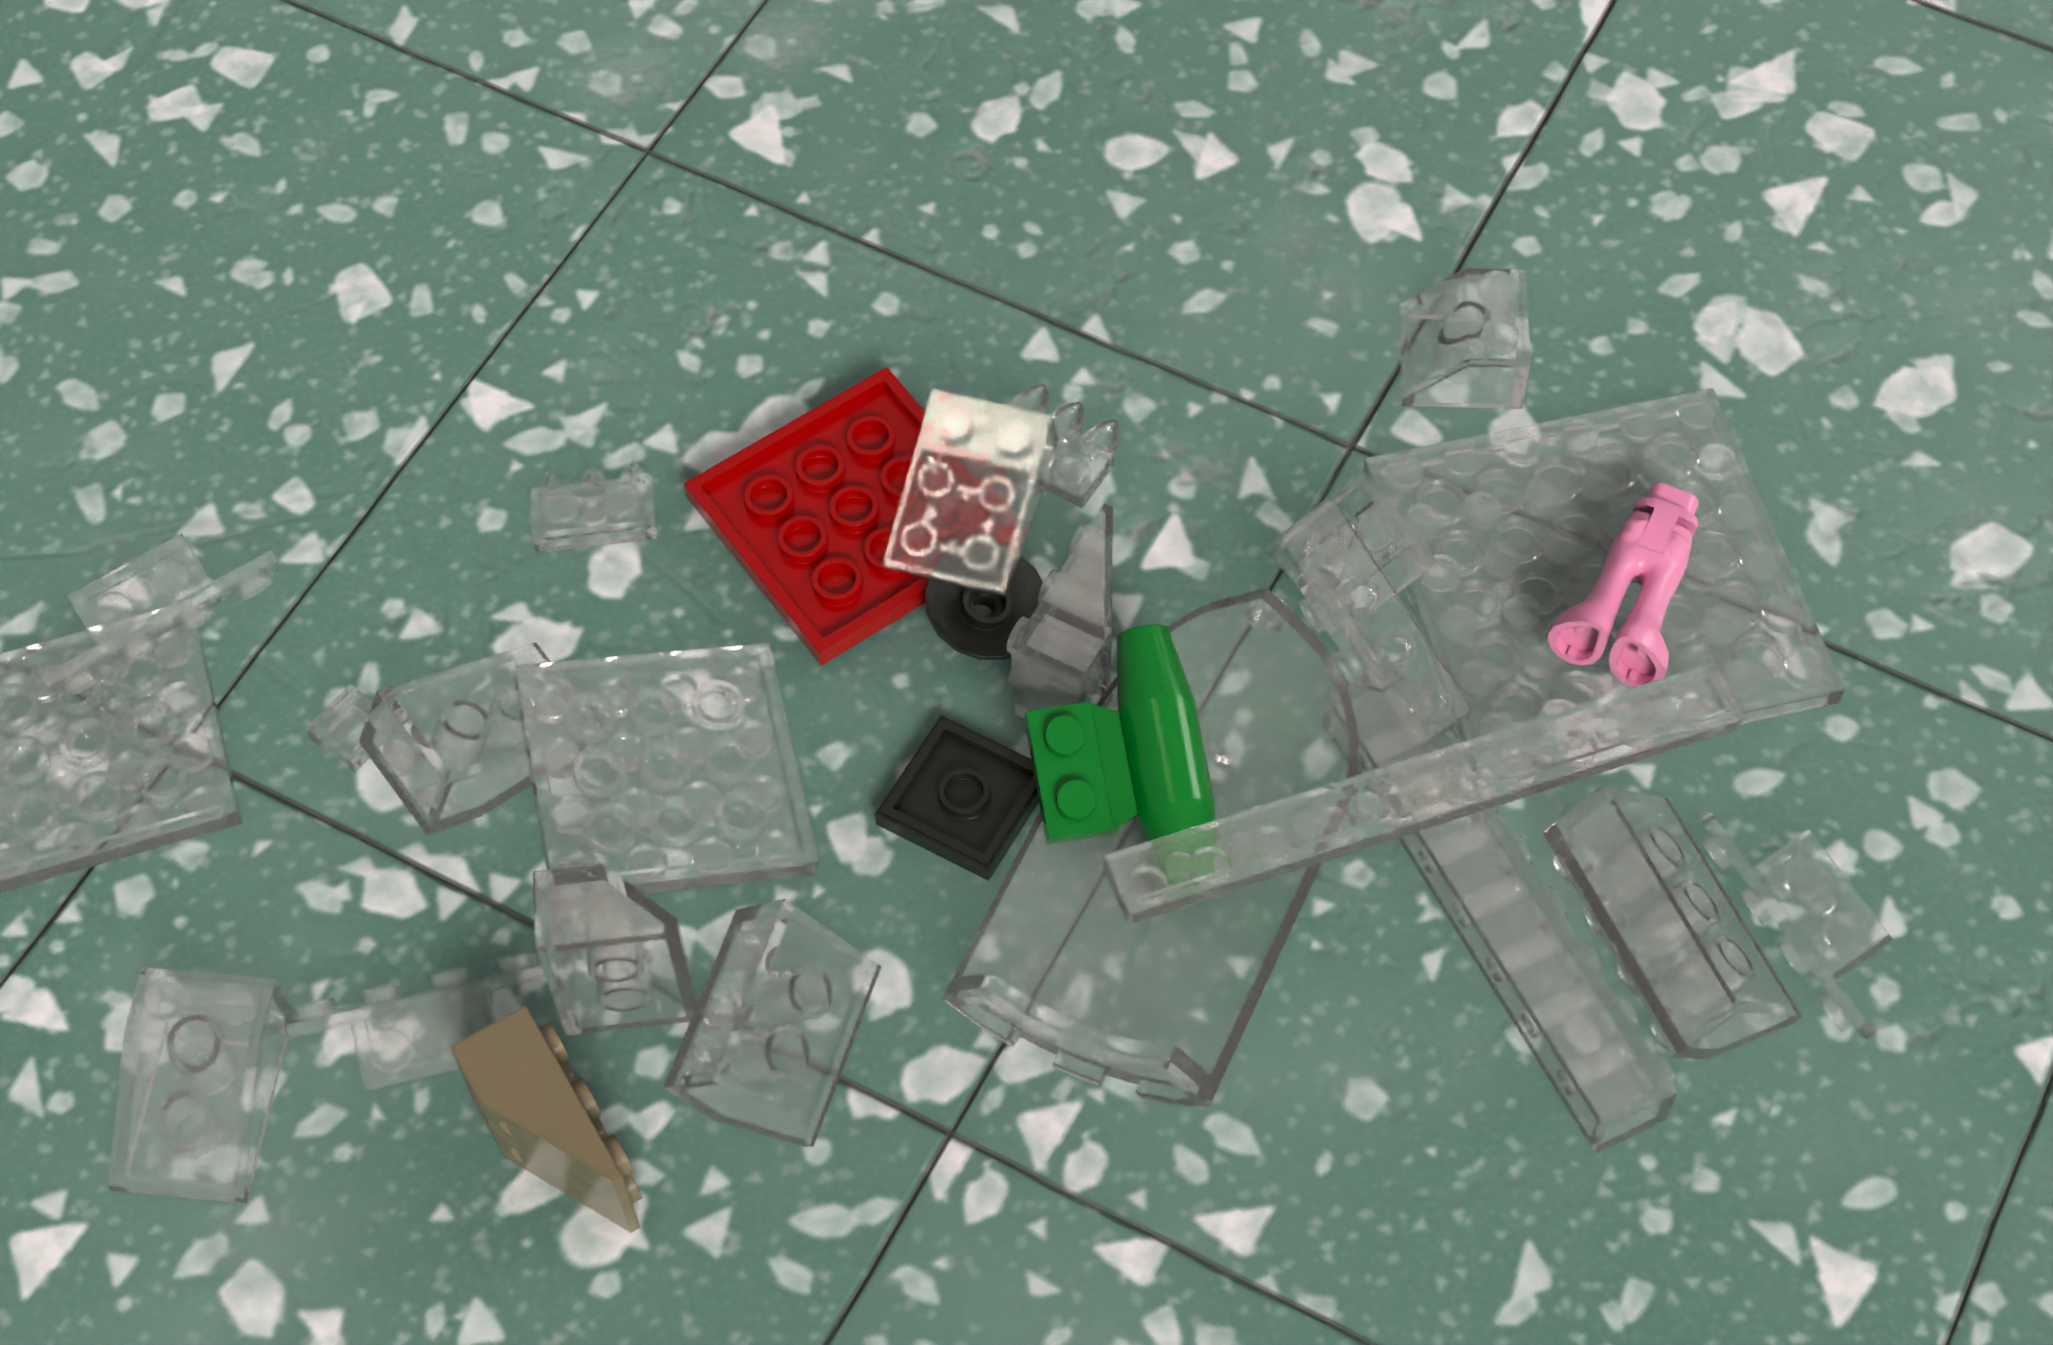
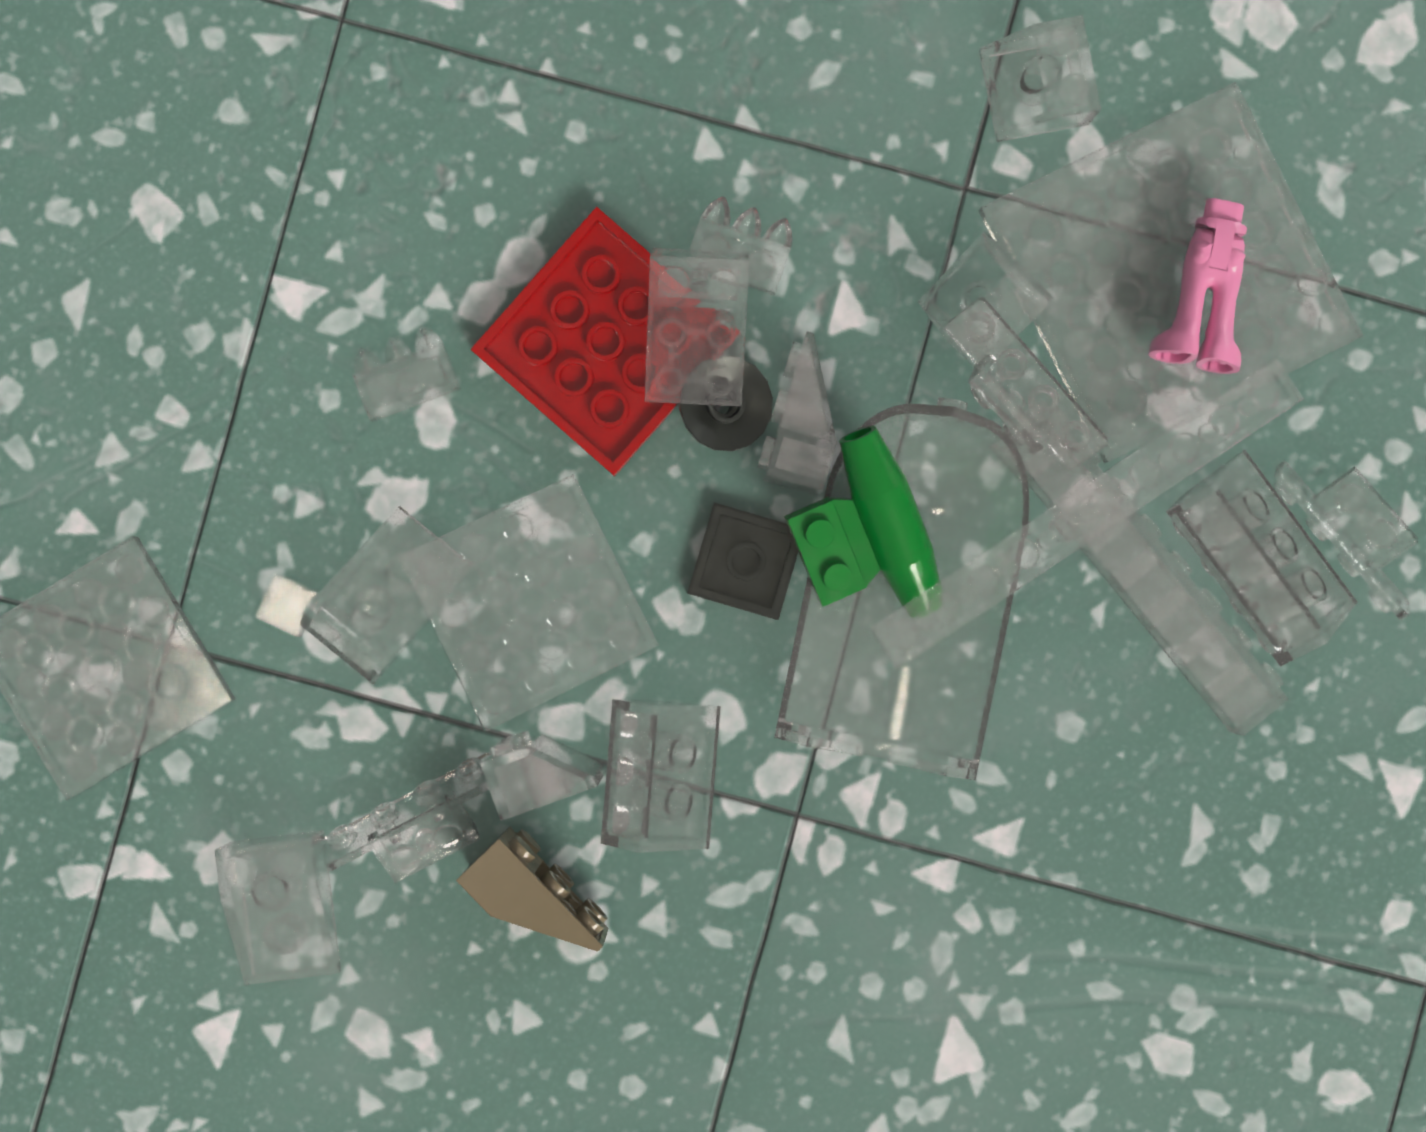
camera: 20 degrees left, 30 degrees up
clear bracket [40,533,278,697] -> none

